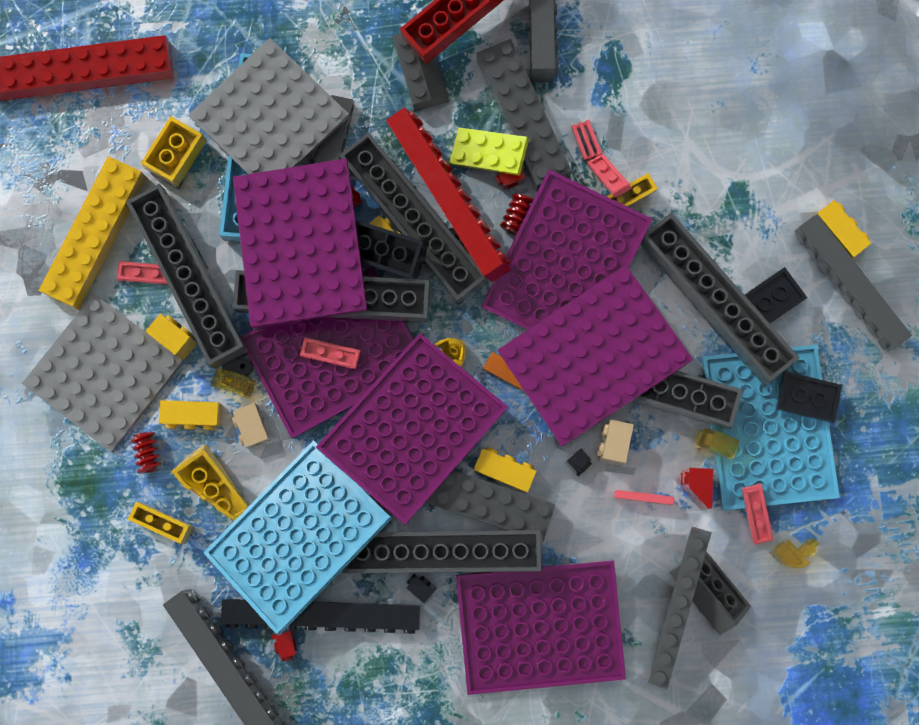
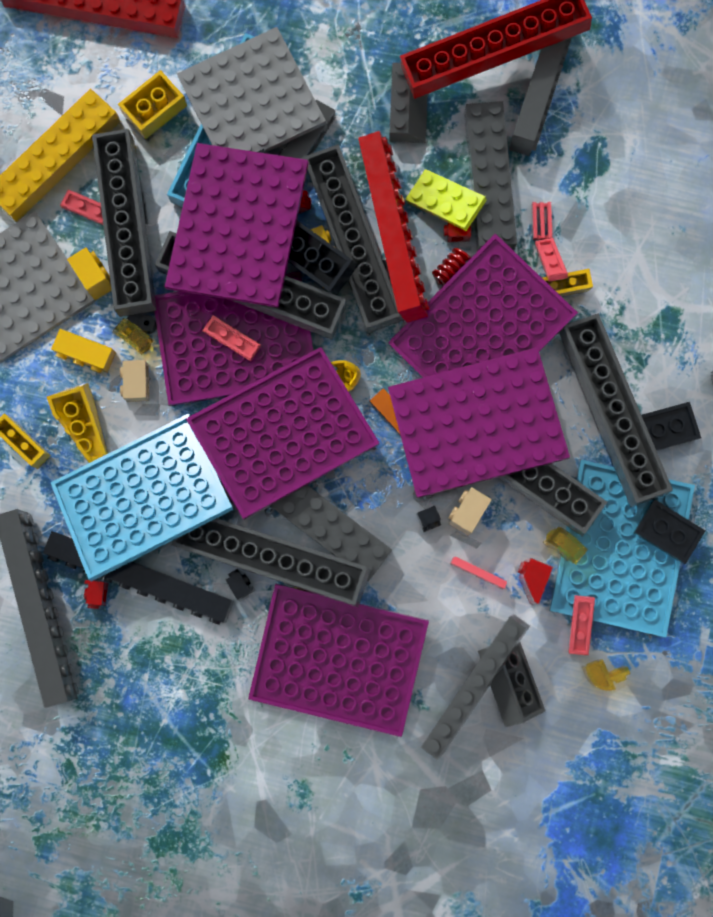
camera: 20 degrees right, 0 degrees up
red piece [131,432,161,474] -> none
yellow brick [473,447,536,493] -> none

